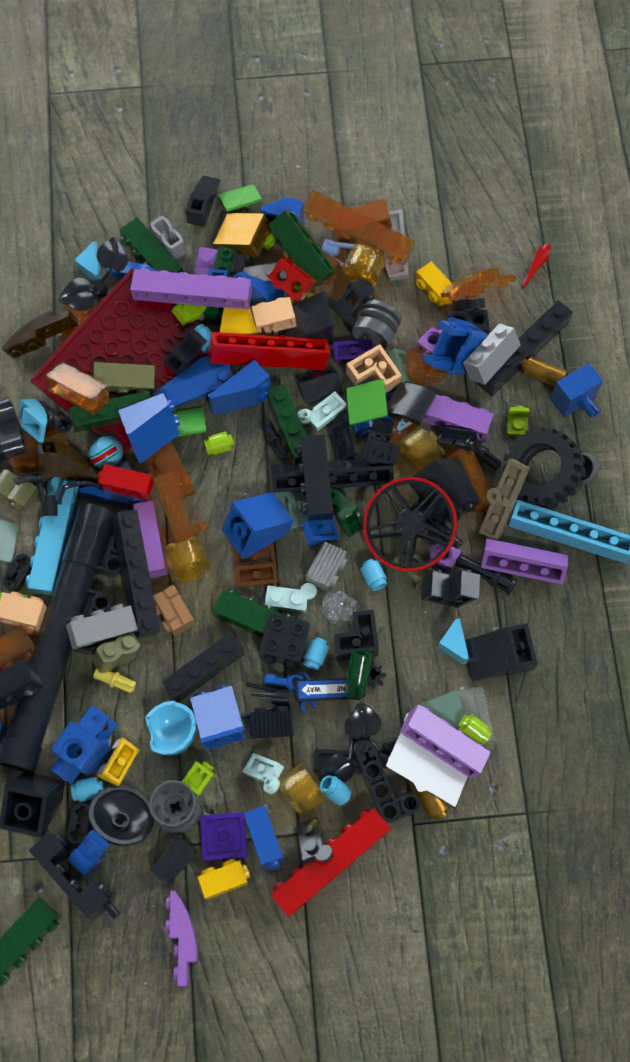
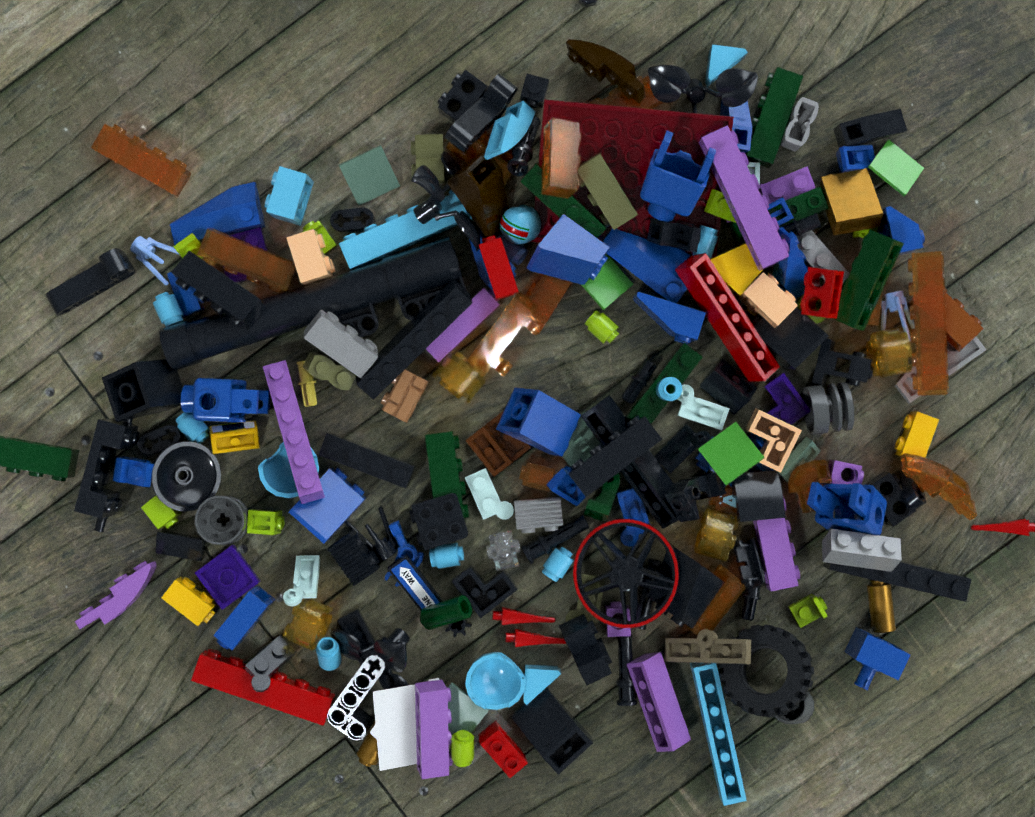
camera: 60 degrees right, 20 degrees up
none -> lime brick [141,496,182,529]
none -> medium lavender brick [263,360,325,504]
none -> medium azure cylinder [465,652,526,710]
none -> red brick [478,720,528,778]
none -> red piece [492,607,556,625]
none -> red piece [505,629,566,647]
none -> clear orange brick [519,462,555,492]
none -> black brick [520,73,549,108]
none -> black pin [521,515,590,564]
none -> blue hinge [616,488,650,547]
none -> blue piece [640,130,716,222]
none -> medium azure brick [656,377,682,401]
none -> blue slope [836,145,875,173]

